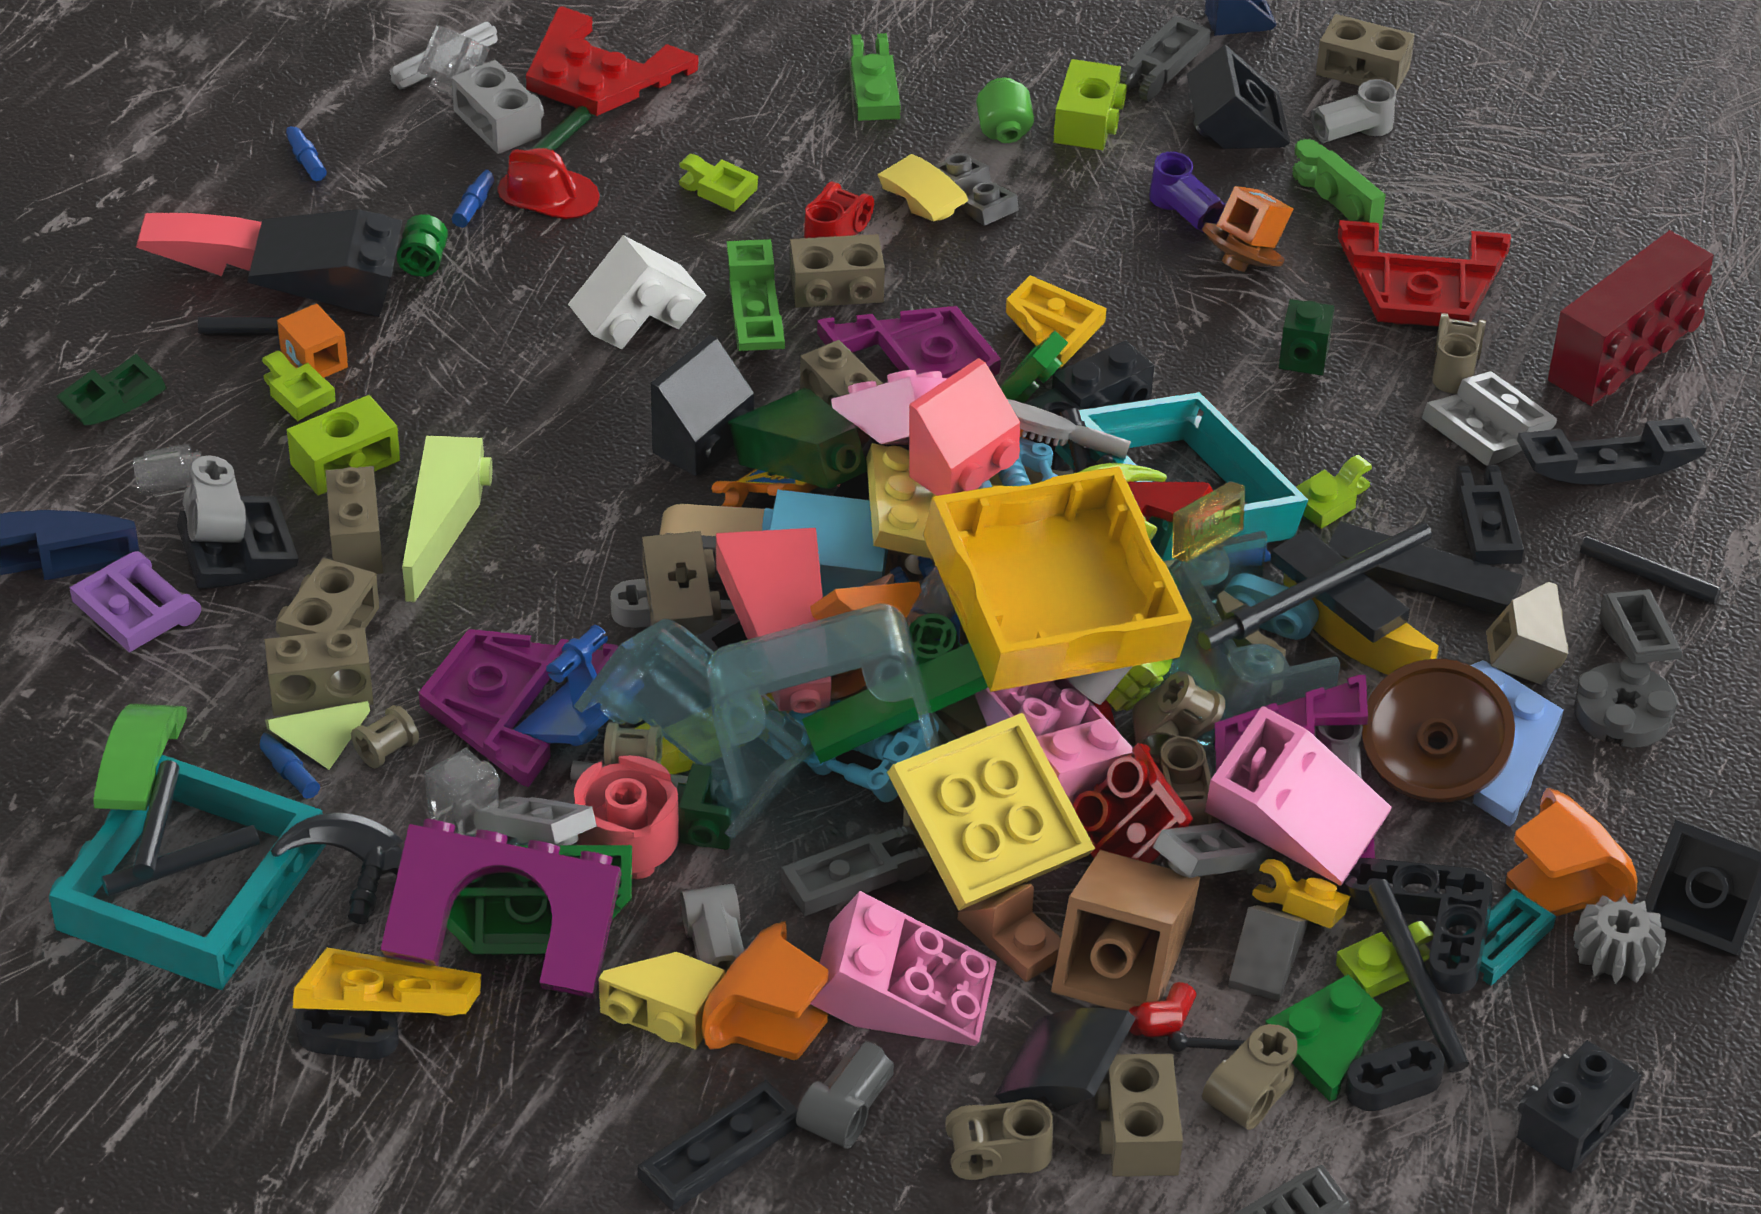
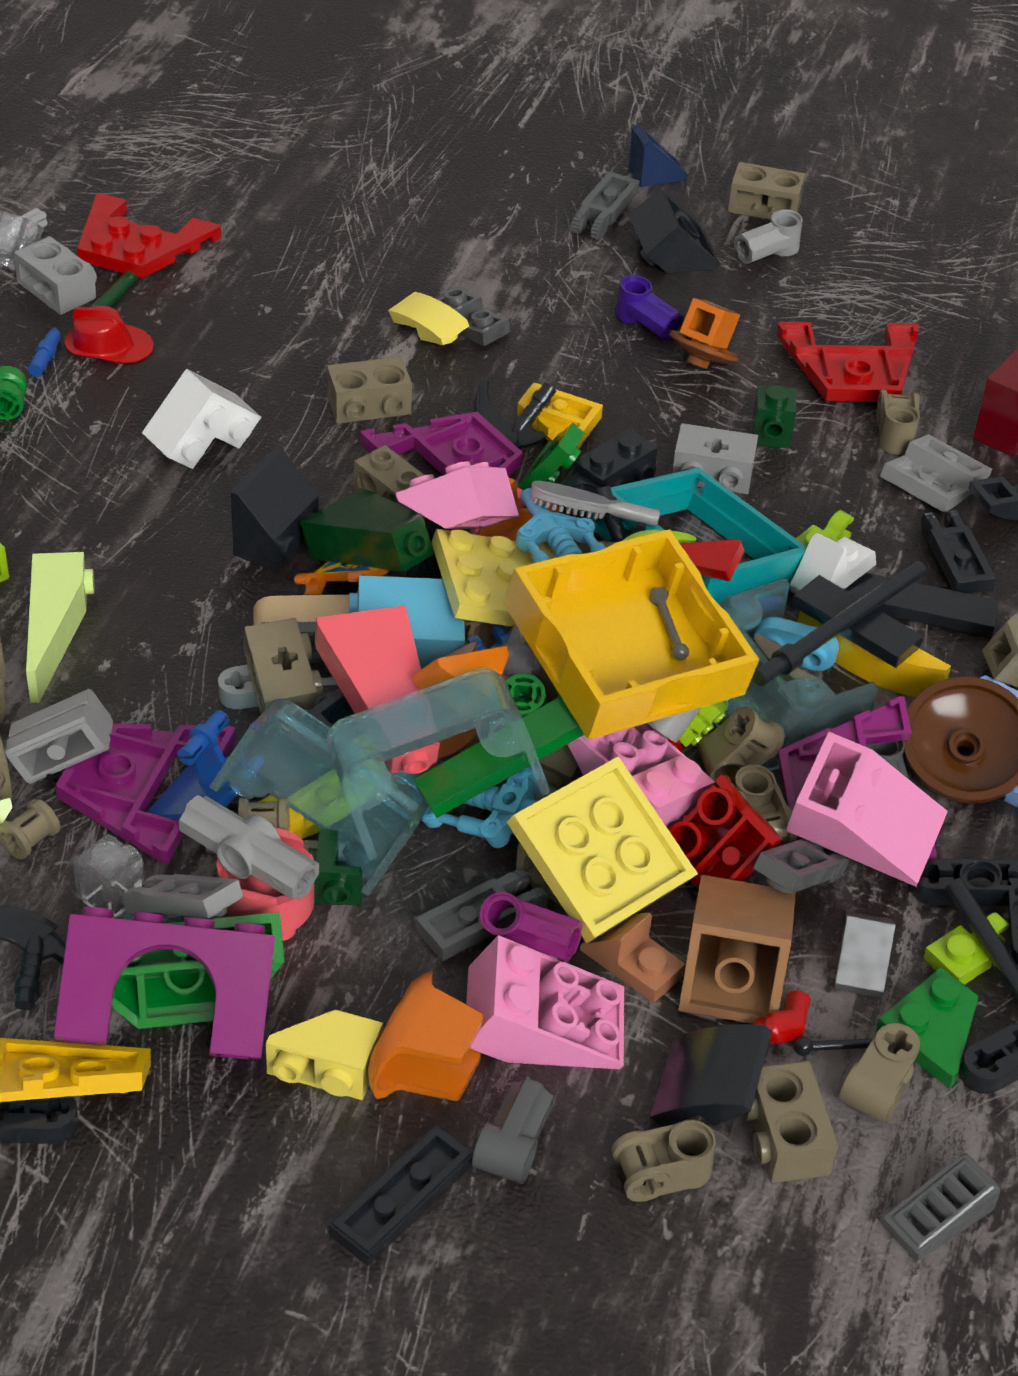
camera: 10 degrees left, 0 degrees up
lime plate [679,154,758,212] -> none
light grey piece [680,883,744,974] -> none
bright green slope [727,239,785,351] -> none
red piece [804,181,874,238] -> none
bright green hinge [850,33,900,121] -> none
coral slope [909,358,1020,496] -> none
bright green head [976,77,1034,143] -> none
lime brick [1053,59,1127,151] -> none
clear yellow tile [1172,481,1245,562] -> none
yellow plate [1252,859,1350,929] -> none
bright green hinge [1293,139,1386,230] -> none
none -> light grey brick [5,689,113,784]
none -> light grey piece [179,795,319,900]
none -> black piece [474,378,557,450]
none -> magenta piece [480,892,583,963]
none -> dark grey hinge [649,587,689,661]
none -> light grey brick [672,423,758,494]
none -> white slope [790,533,876,594]

